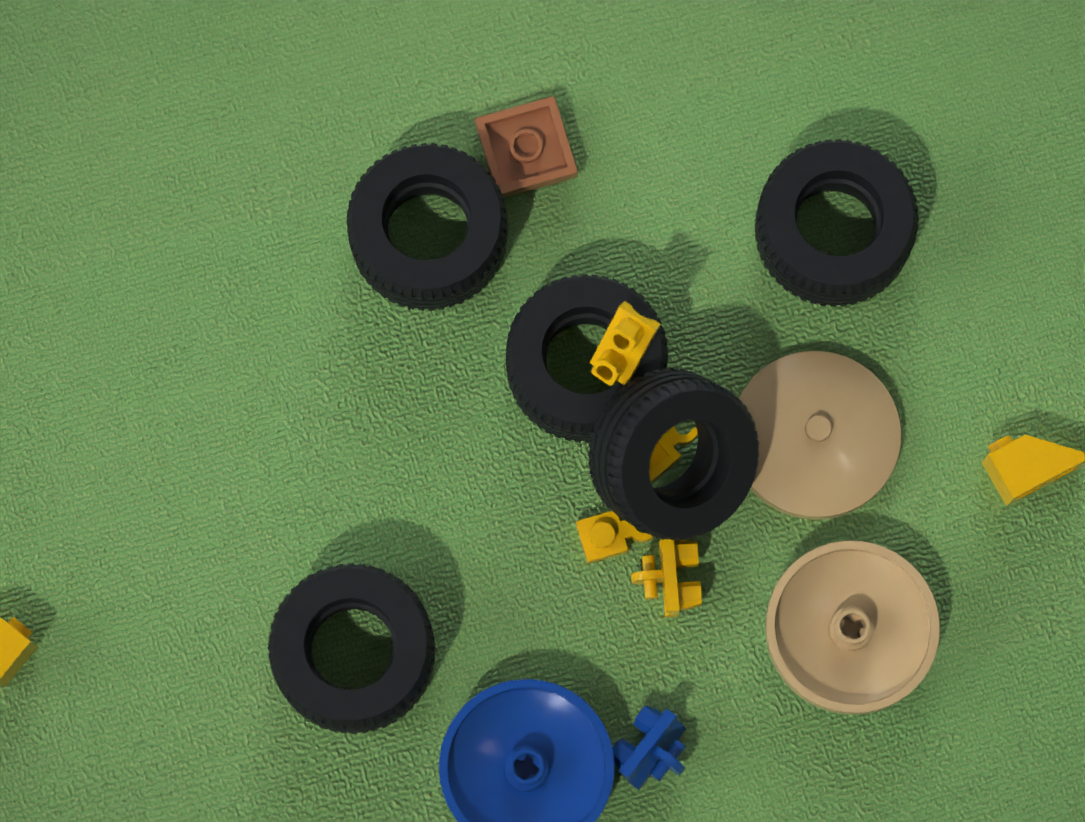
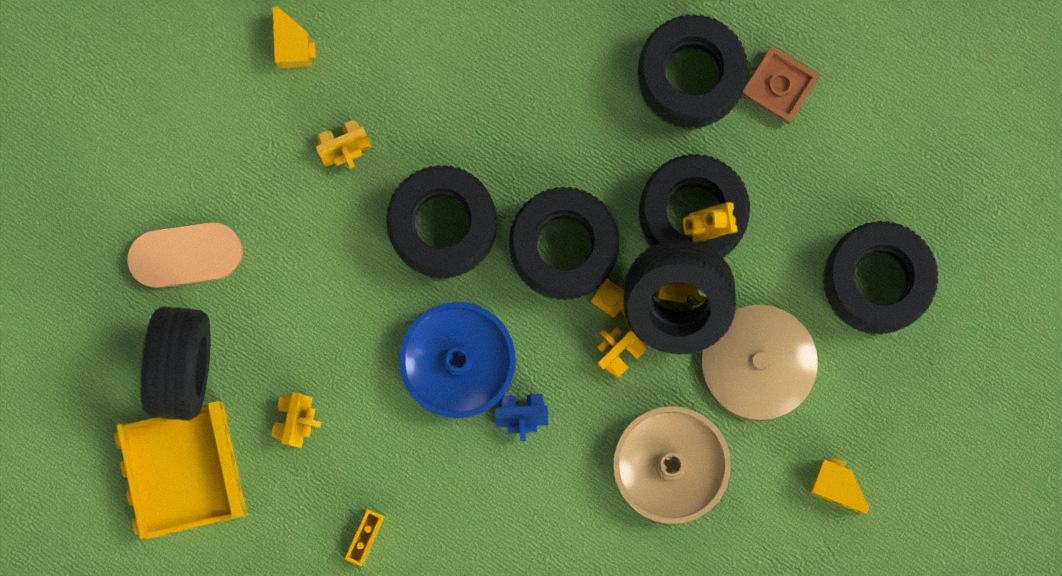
camera: 55 degrees right, 5 degrees up
none -> yellow hips [316,120,372,169]
none -> black tyre [509,187,619,300]

